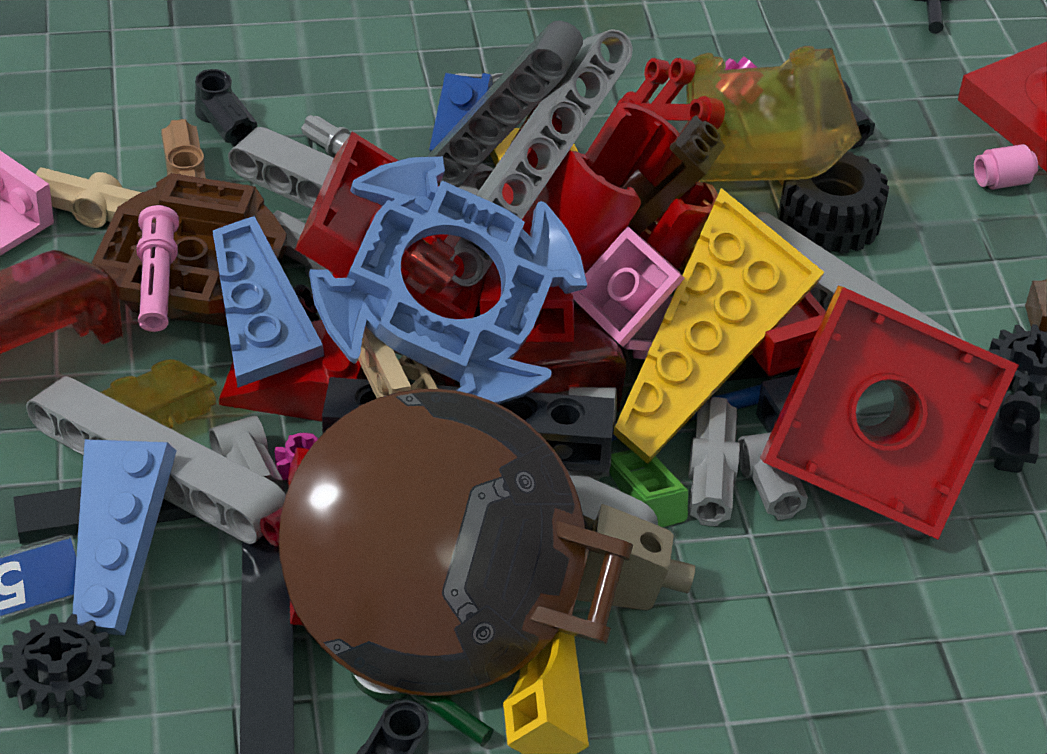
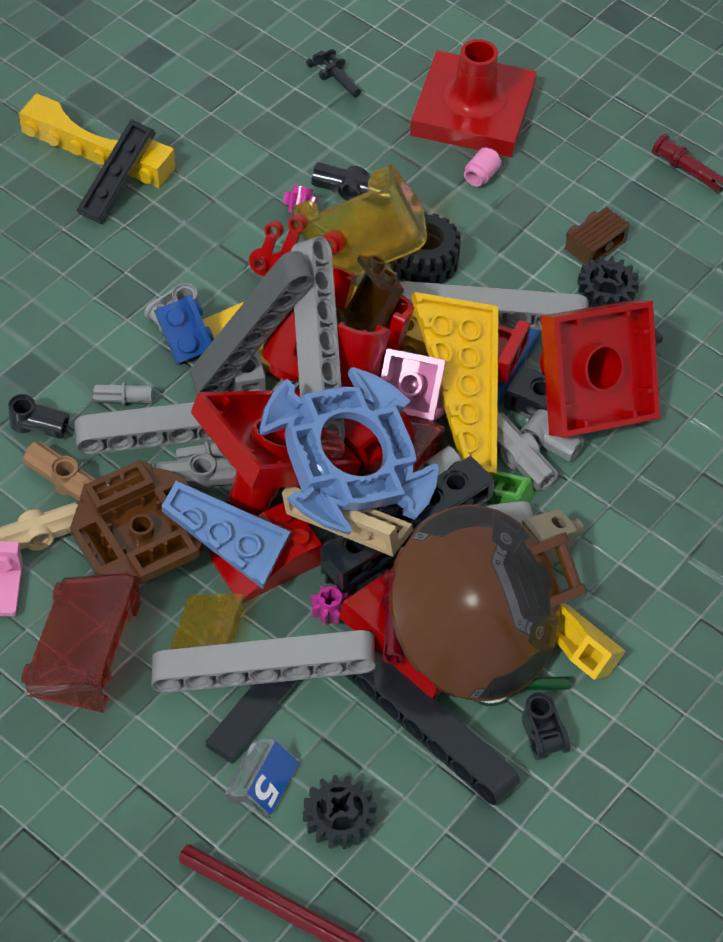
camera: 40 degrees left, 10 degrees up
medium blue wing [73,439,177,635] -> none
bright pink pin [136,205,179,332] -> none
light grey piece [209,415,283,490] -> none

